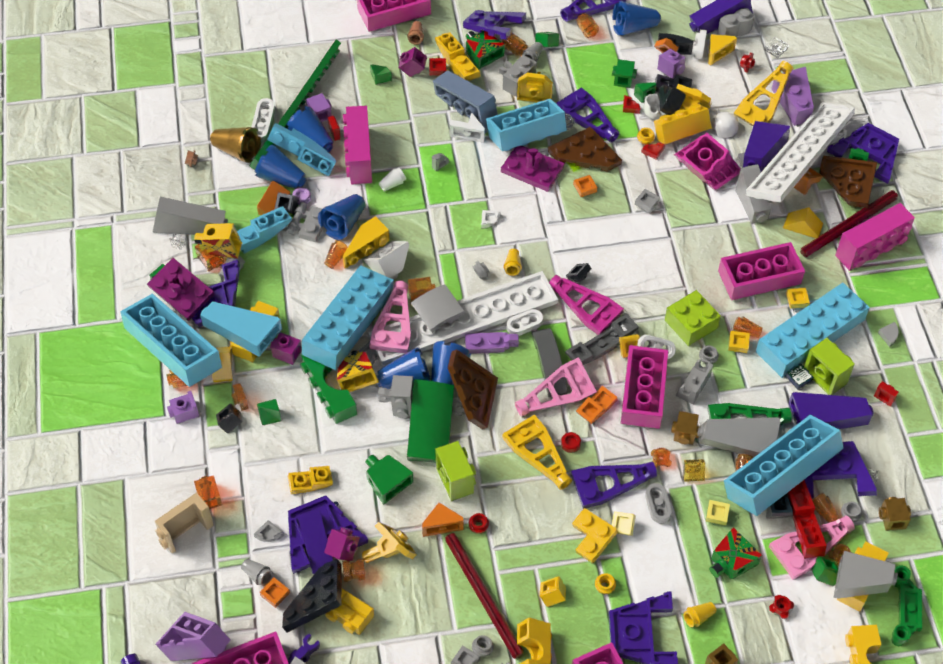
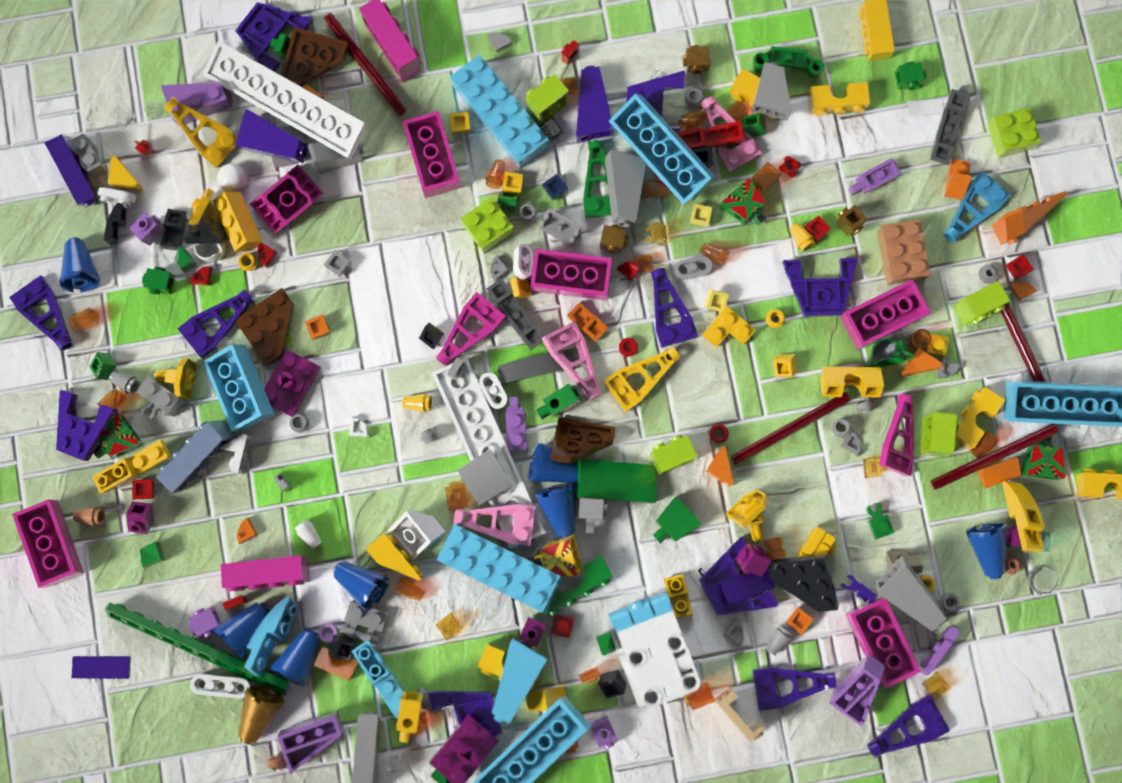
camera: 90 degrees left, 25 degrees up
orange plate [654,38,679,53] -> none
yellow slope [783,207,823,238] -> none
none -> dark purple sticker [71,656,130,679]
none -> orange tile [237,517,258,544]
none -> medium lavender wedge [277,710,344,775]
none -> light grey plate [290,413,309,433]
none -> clear yellow tile [435,612,463,640]
none -> light grey plate [447,358,466,381]
none -> light grey tile [490,256,509,282]
none -> green tile [497,192,519,213]
none -> green torso [537,383,583,420]
none -> dark blue plate [542,174,568,201]
none -> red plate [550,614,574,638]
none -> clear orange plate [561,77,580,95]
none -> white piece [608,592,701,710]
none -> red tile [617,261,642,281]
none -> clear orange cone [700,242,730,265]
none -> clear orange brick [751,162,782,195]
none -> dark purple plate [752,668,837,711]
none -> red plate [804,215,831,242]

